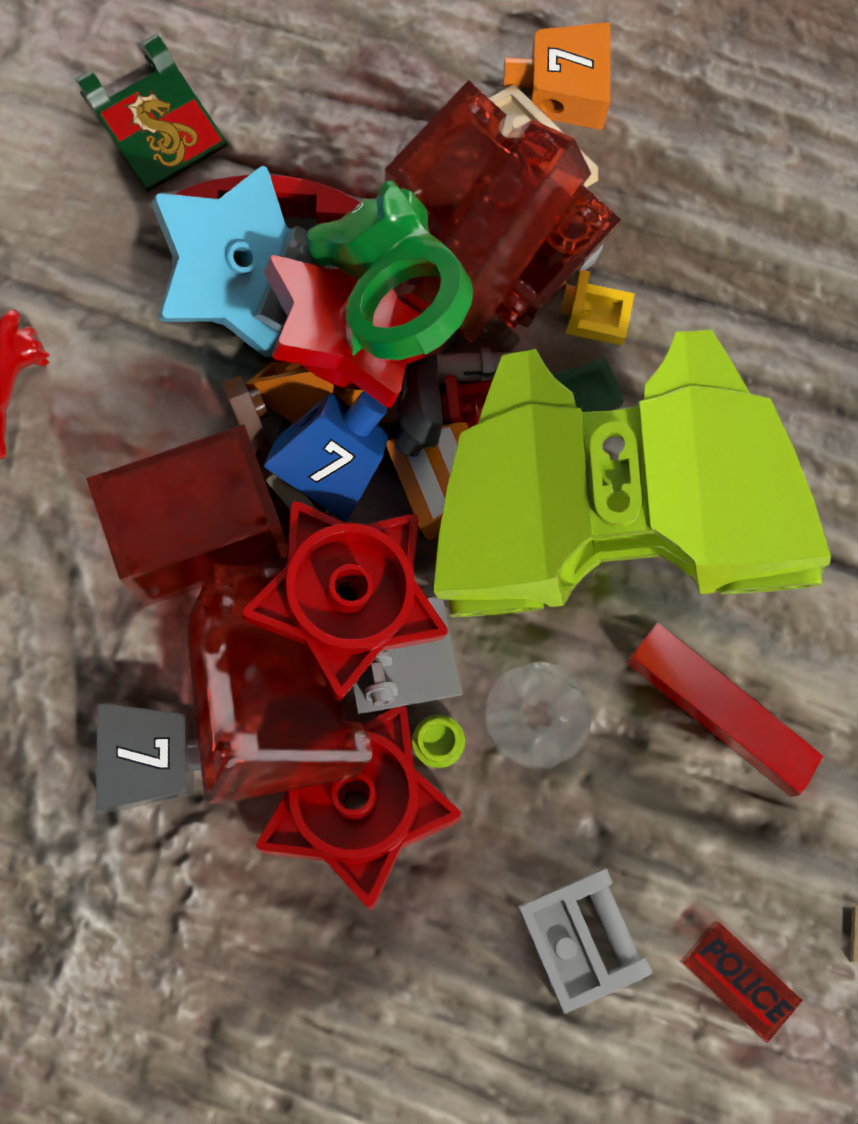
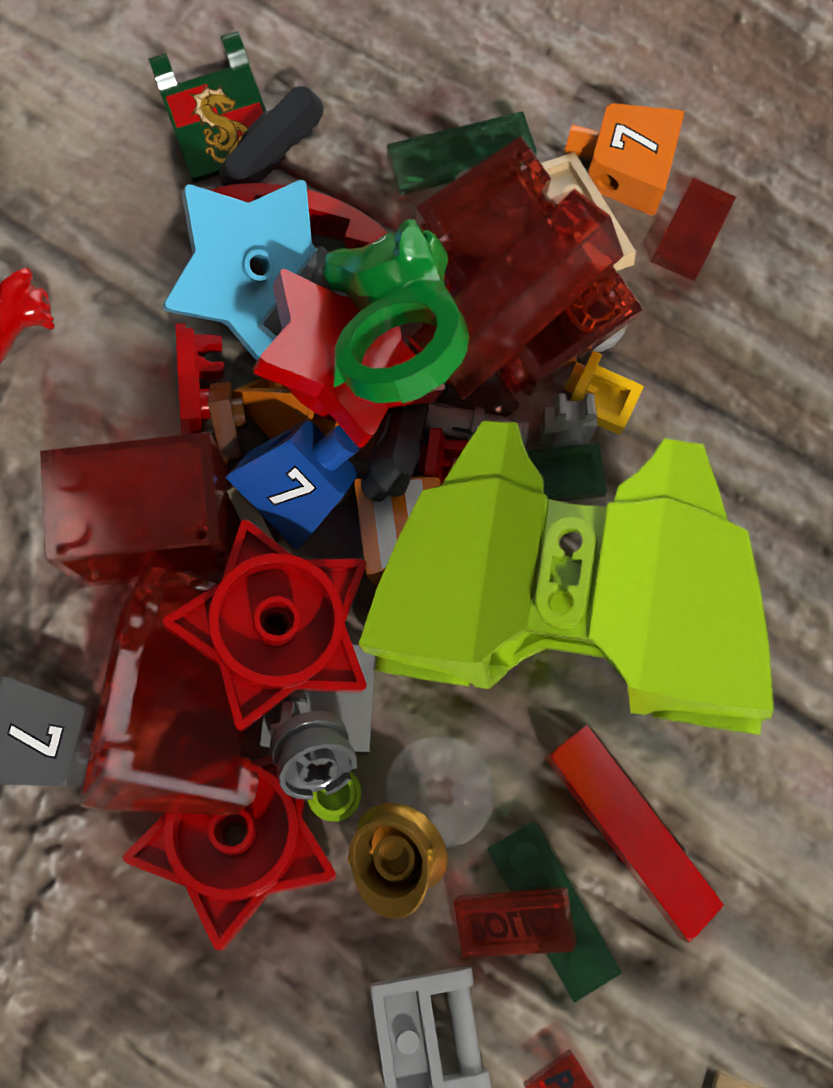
camera: 15 degrees right, 0 degrees up
none -> red plate [175,323,224,437]
none -> black piece [218,86,324,186]
none -> dark grey wheel [270,711,357,799]
none -> pearl gold piece [347,802,448,919]
none -> clear green plate [387,111,537,196]
none -> clear red tile [453,887,576,958]
none -> clear green plate [485,821,622,1003]
none -> light grey plate [538,394,597,450]
none -> clear red tile [651,178,736,282]

